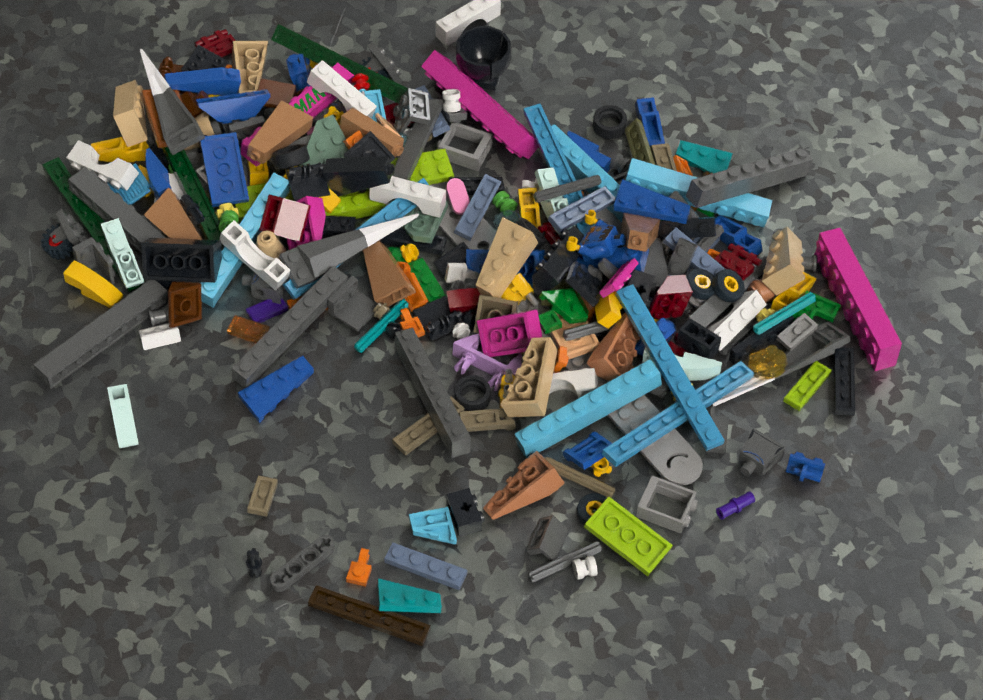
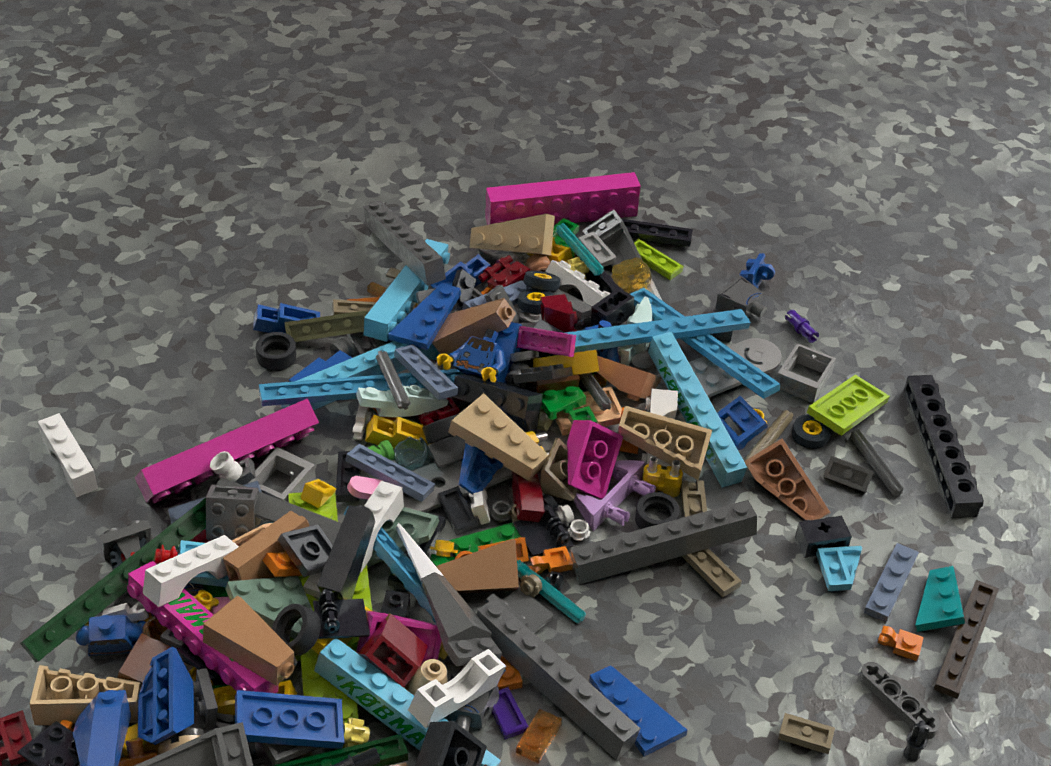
camera: 85 degrees left, 10 degrees down
bright green wheel [219,210,239,232] -> none
black plate [456,26,512,91] -> none
white wheel [572,556,598,580] -> none
teal wing [676,140,733,175] -> none
none -> yellow slope [301,479,336,508]
none -> white plate [568,519,590,541]
none -> black brick [903,375,984,518]

